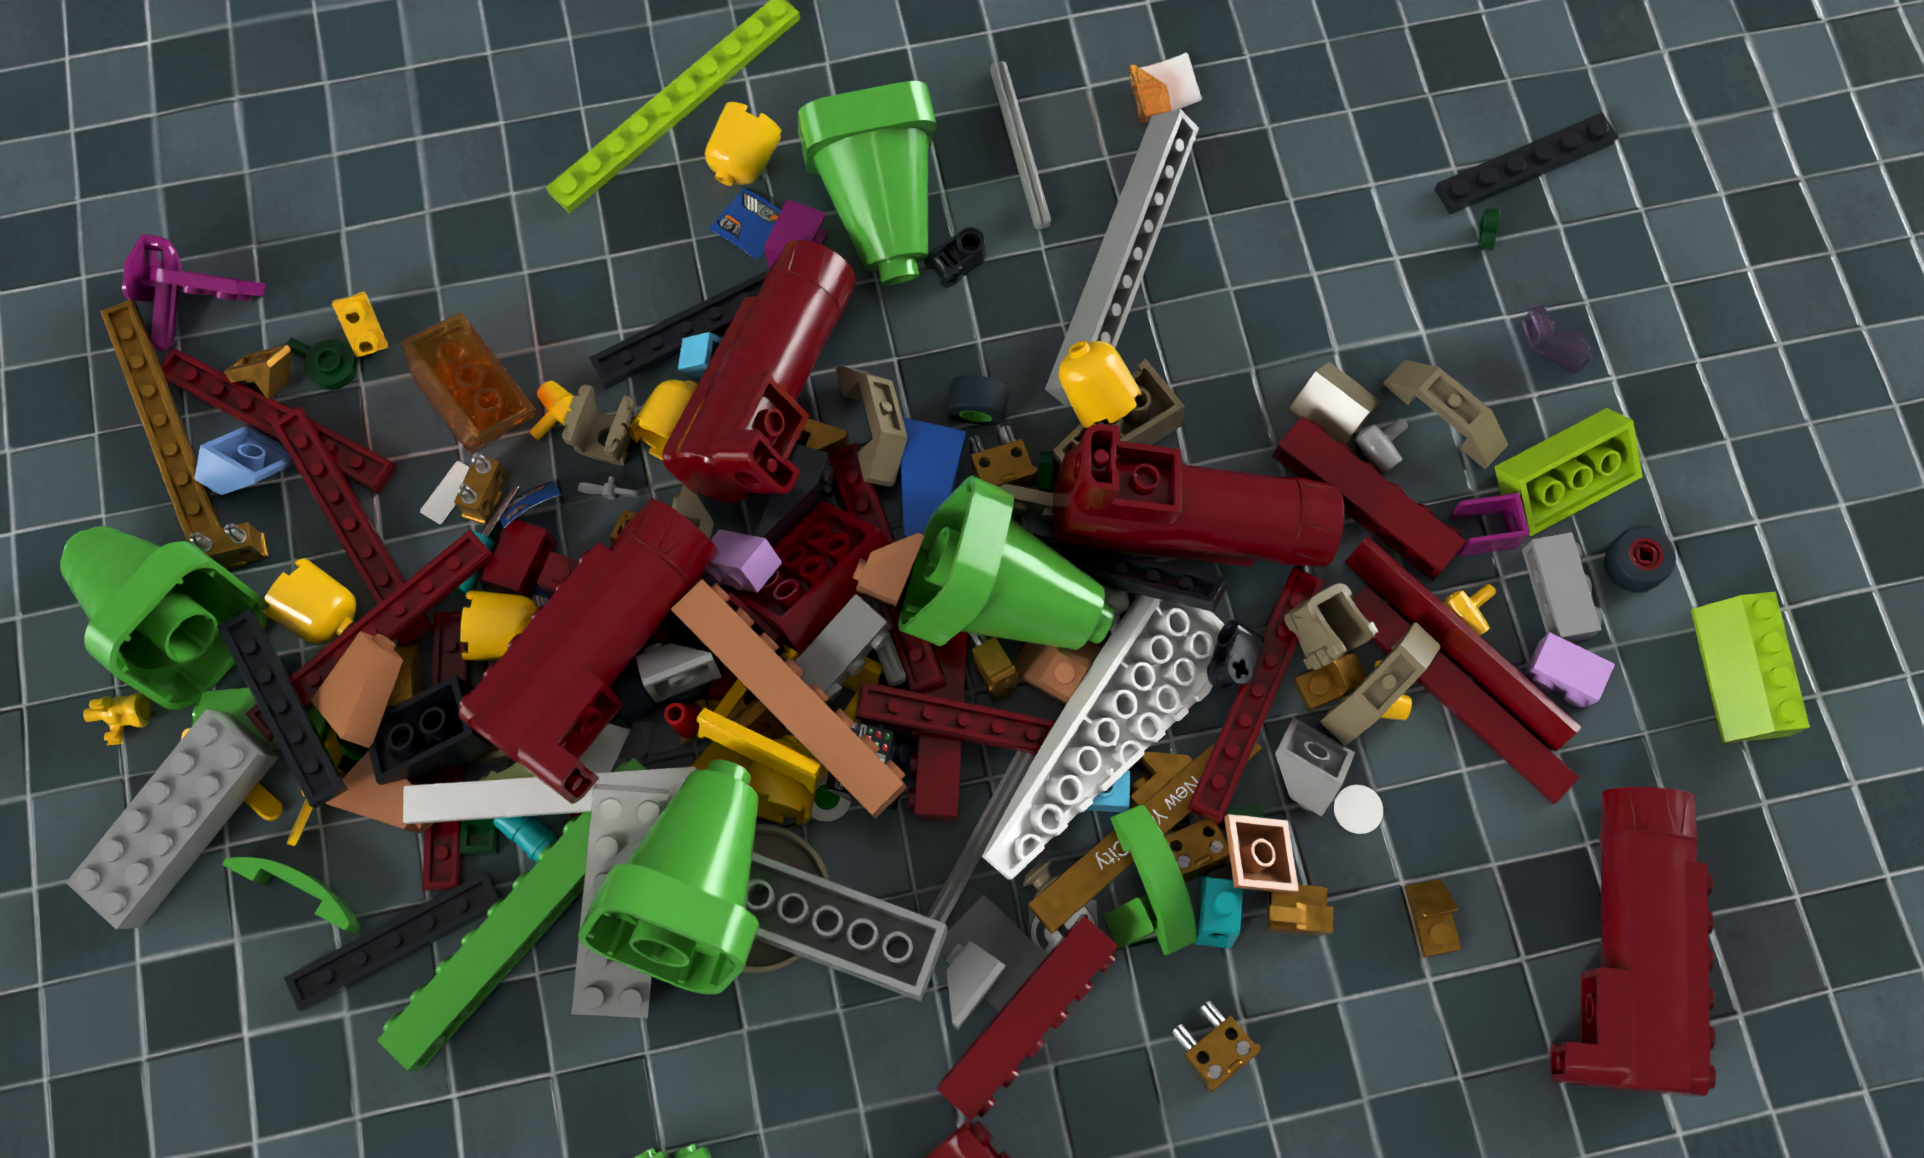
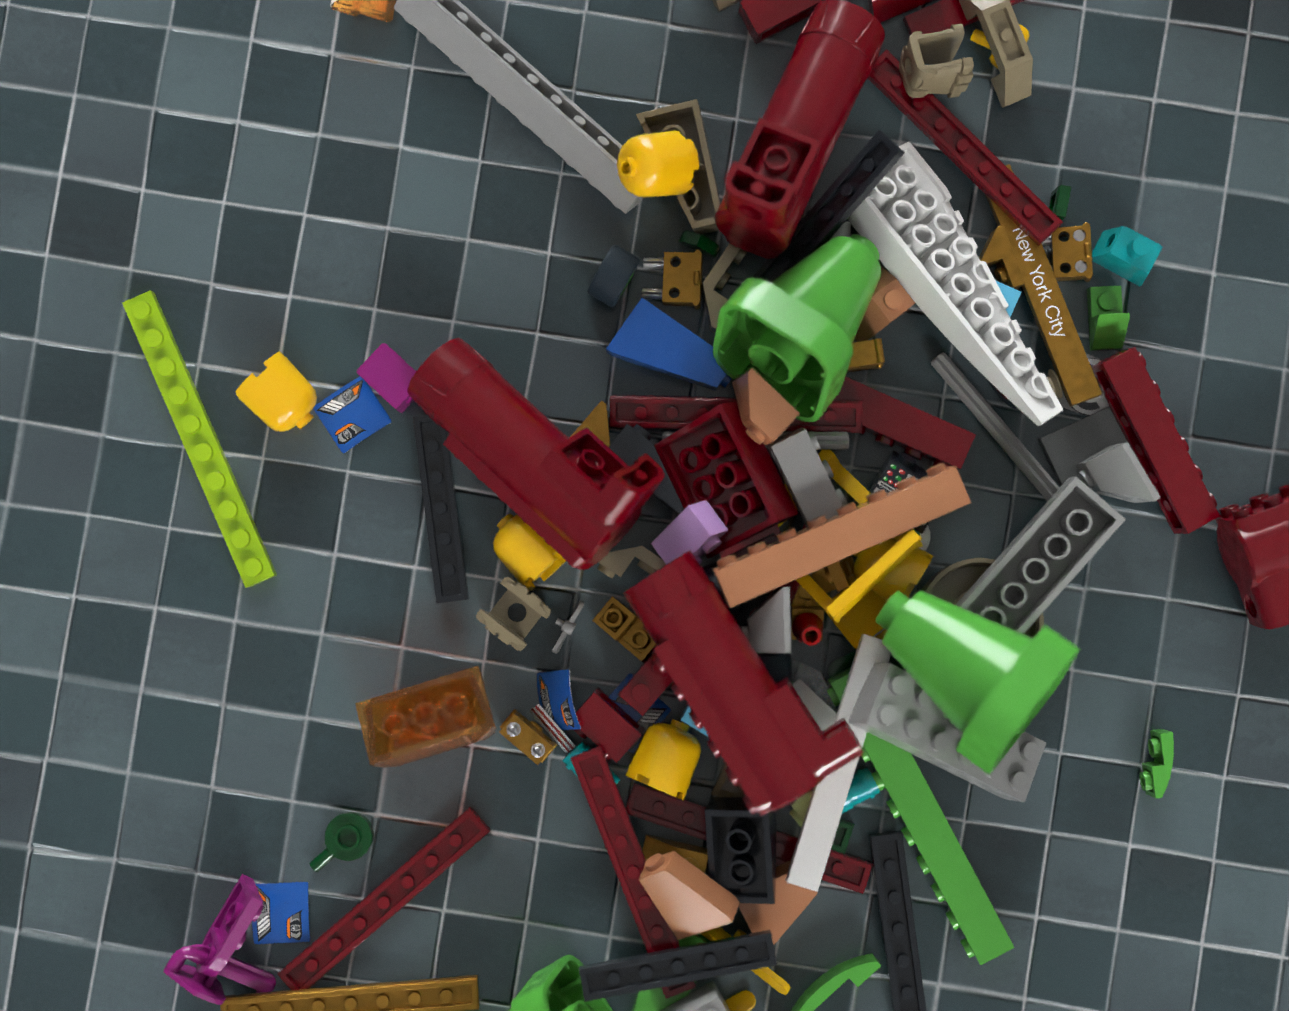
camera: 70 degrees left, 15 degrees up
pearl gold piece [189,522,269,568] -> none
medium blue slope [194,425,294,495] -> none
pearl gold slope [224,344,291,399] -> none
yellow cylinder [262,558,356,646] -> none
dark red tile [271,406,434,646] -> none
yellow hips [332,291,388,357] -> none
white sticker [420,461,469,524] -> none
yellow piece [529,380,574,441] -> none
medium azure brick [678,332,722,379] -> none
bright green cone [798,81,937,286] -> none
dark tan slope [836,365,908,487] -> none
dark red tile [855,681,1133,772] -> none
black piece [924,227,986,288] -> none
light grey axle [990,61,1051,230] -> none
bright green slope [1110,804,1197,955] -> none
pearl gold piece [1172,1001,1261,1092] -> none
black piece [1207,619,1264,689] -> none
nougat slope [1224,814,1299,893] -> none
pearl gold piece [1266,885,1333,936] -> none
light grey slope [1275,717,1355,817] -> none
pearl gold slope [1293,653,1367,712] -> none
white sticker [1334,785,1383,834] -> none
pearl gold slope [1404,879,1462,958] -> none
none -> blue sticker [252,882,310,944]

